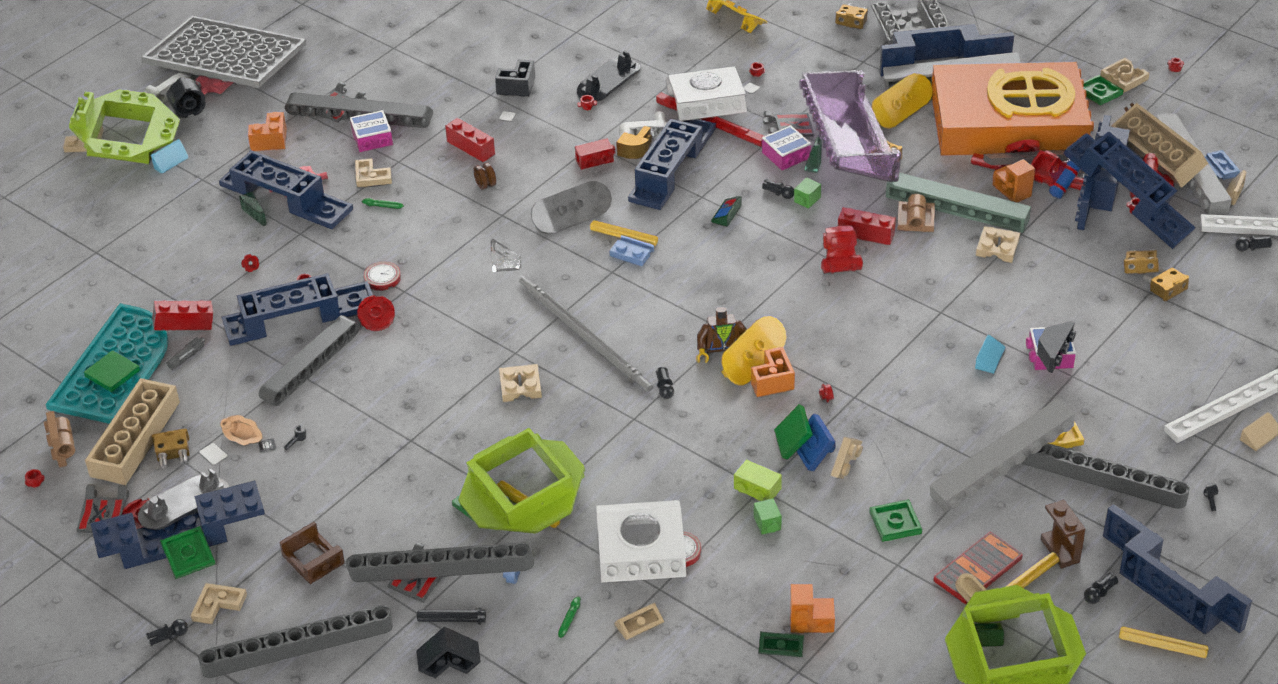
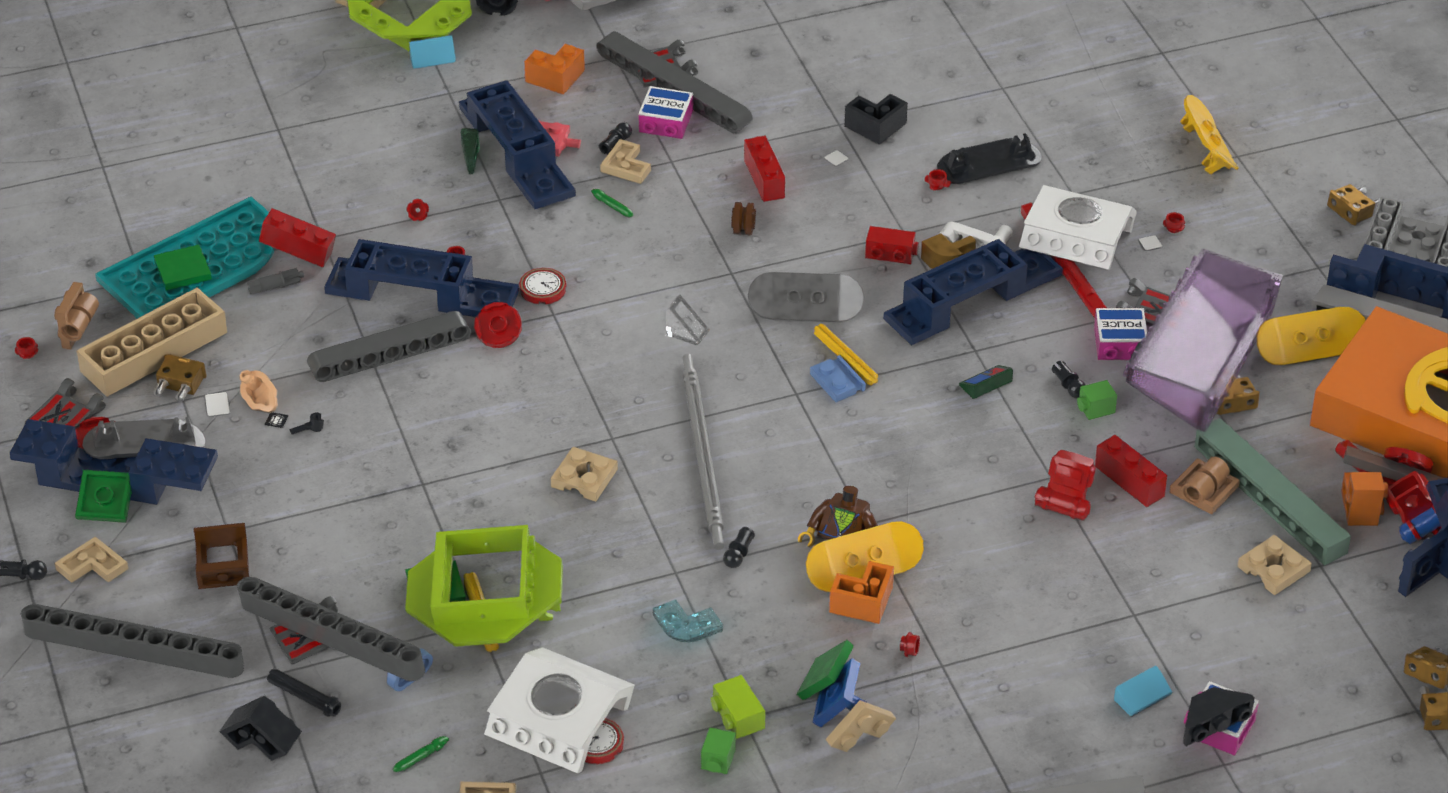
camera: 30 degrees right, 0 degrees up
none -> black pin [599,122,632,155]
none -> clear light blue plate [653,599,723,642]

